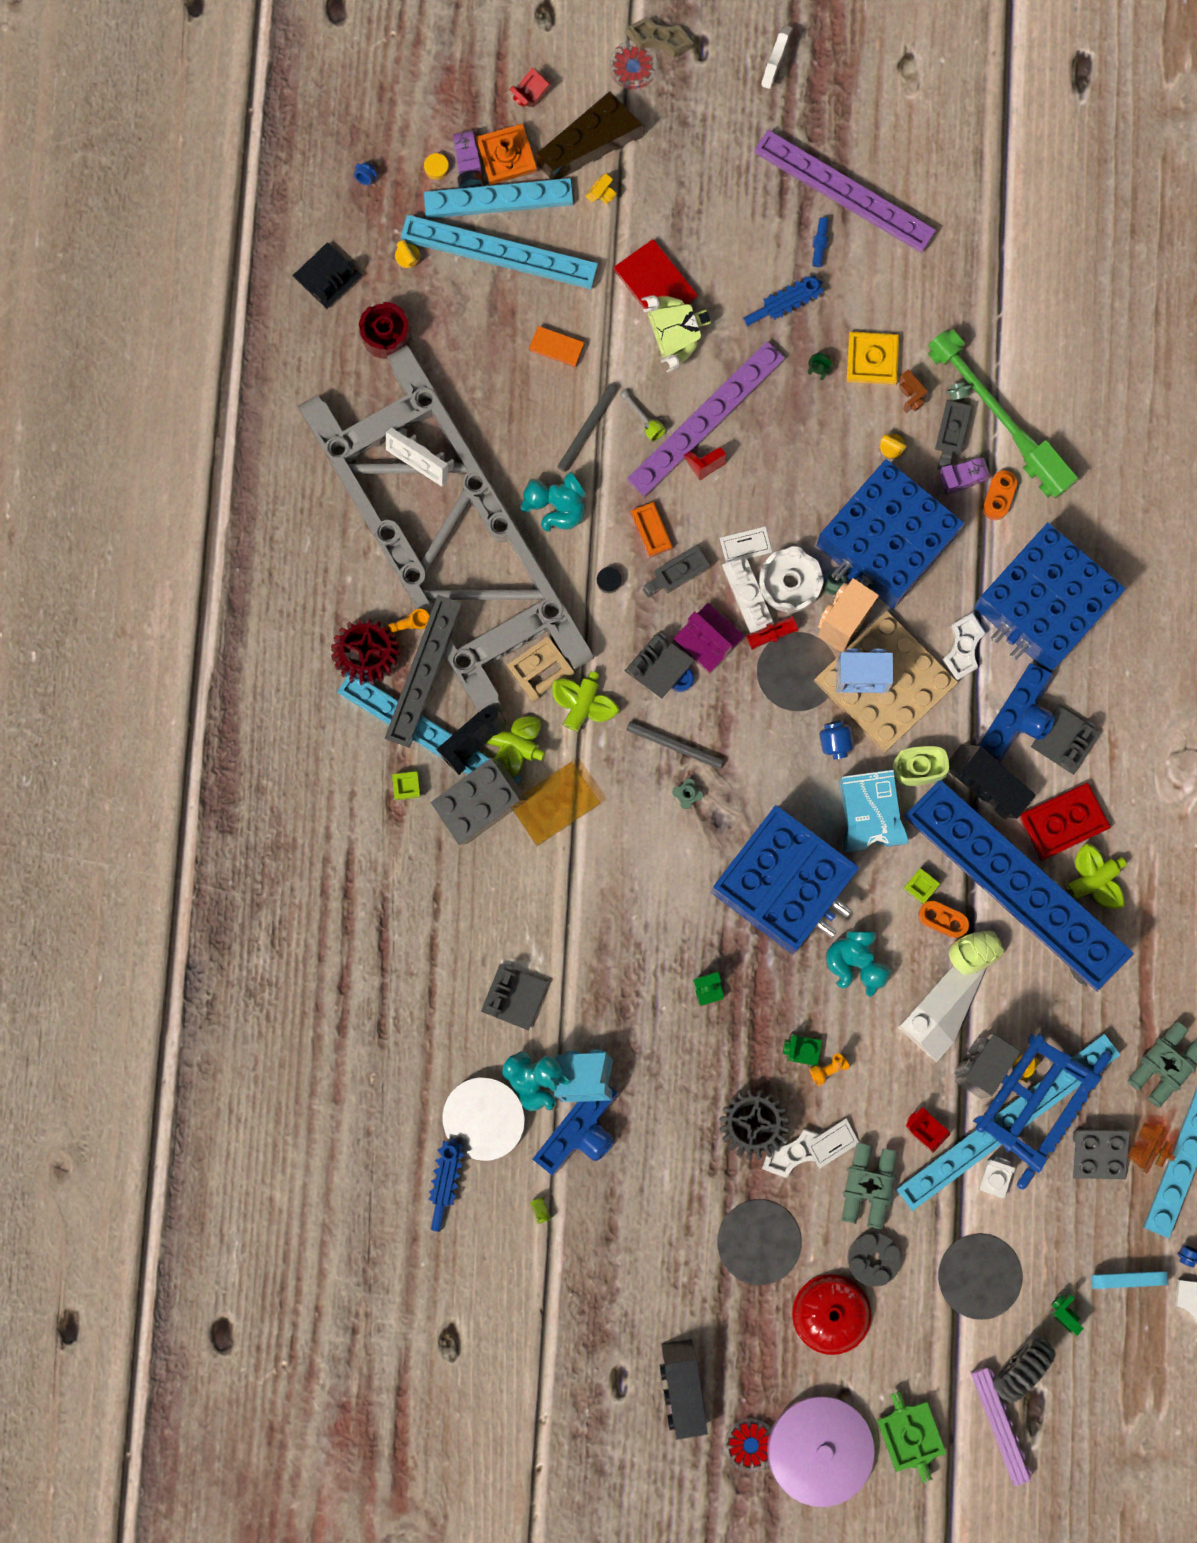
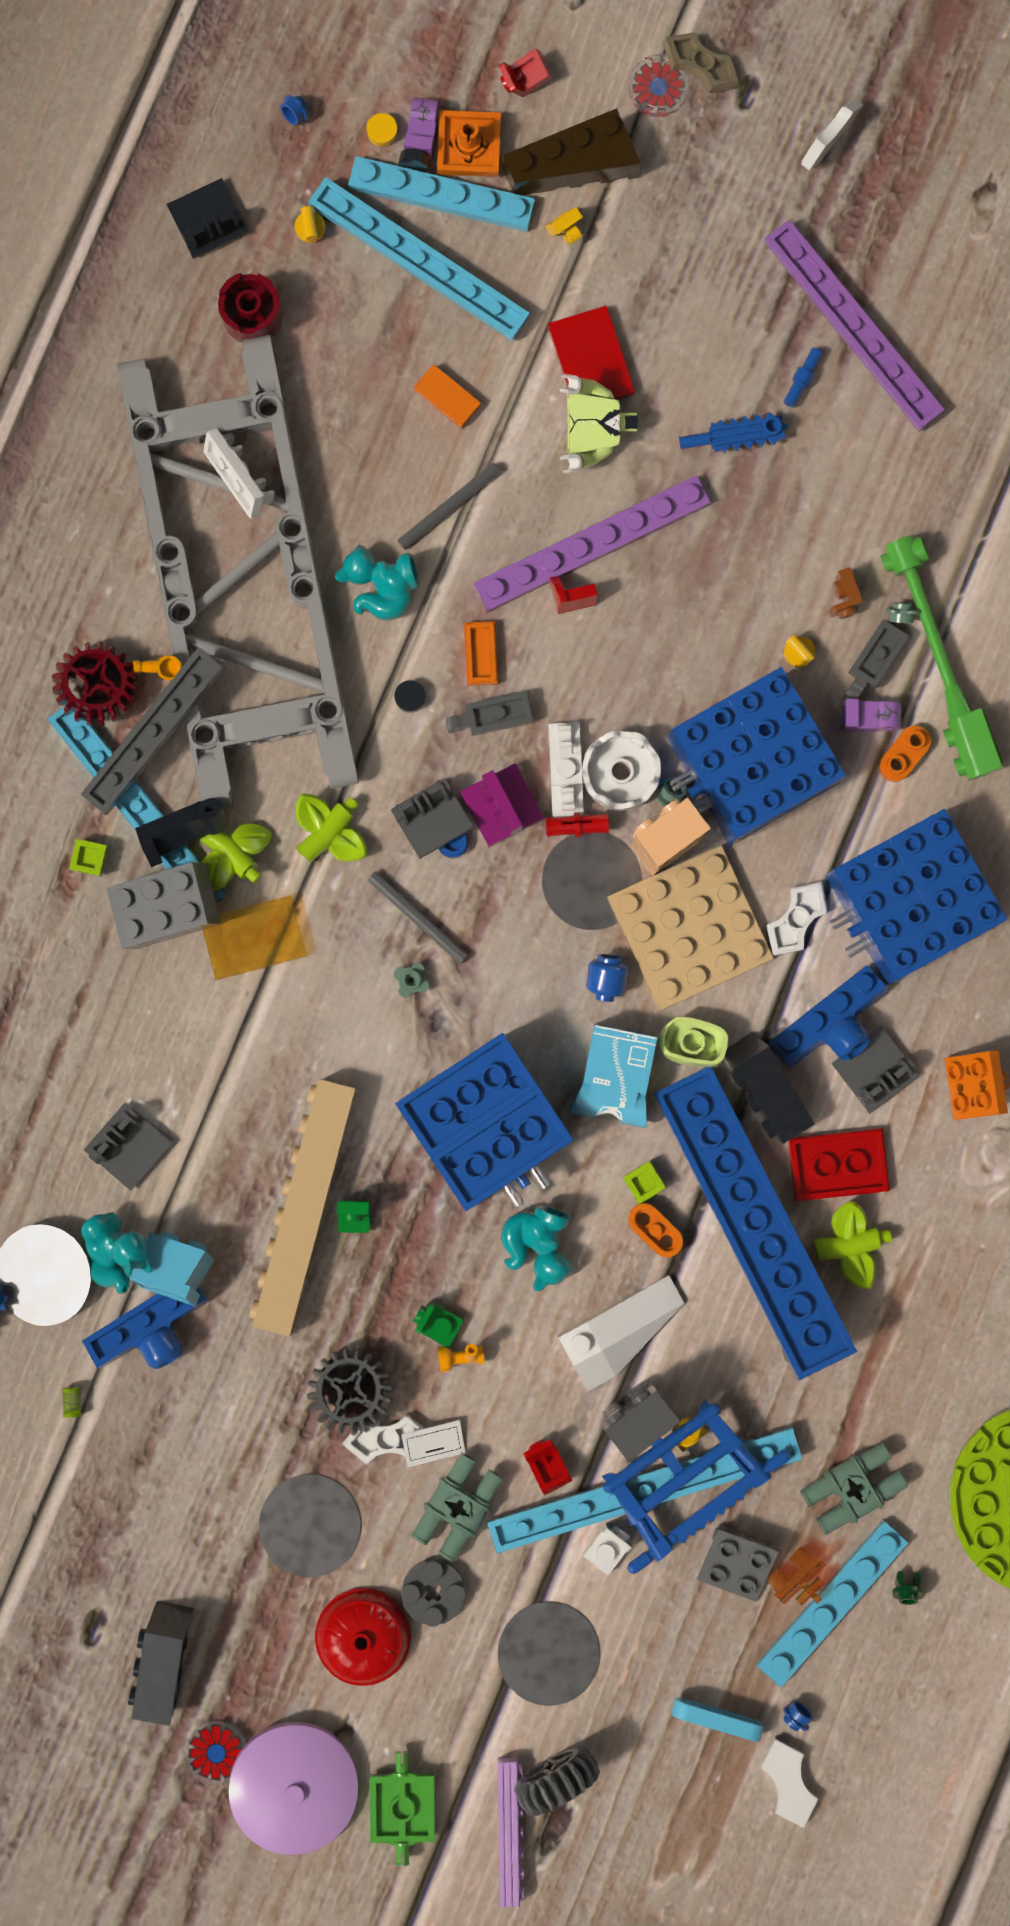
camera: 15 degrees right, 5 degrees up
tan plate [507,636,575,703] -> none
hinge [620,390,667,442] -> none
white sticker [719,527,772,563] -> none
dark green plate [808,353,833,381] -> none
light blue brick [836,648,893,693] -> none
yellow tile [846,332,899,385] -> none
yellowish green piece [949,930,1004,975] -> none
green bracket [1049,1293,1084,1336] -> none
none -> tan brick [249,1079,357,1337]
none -> orange plate [944,1050,1010,1120]

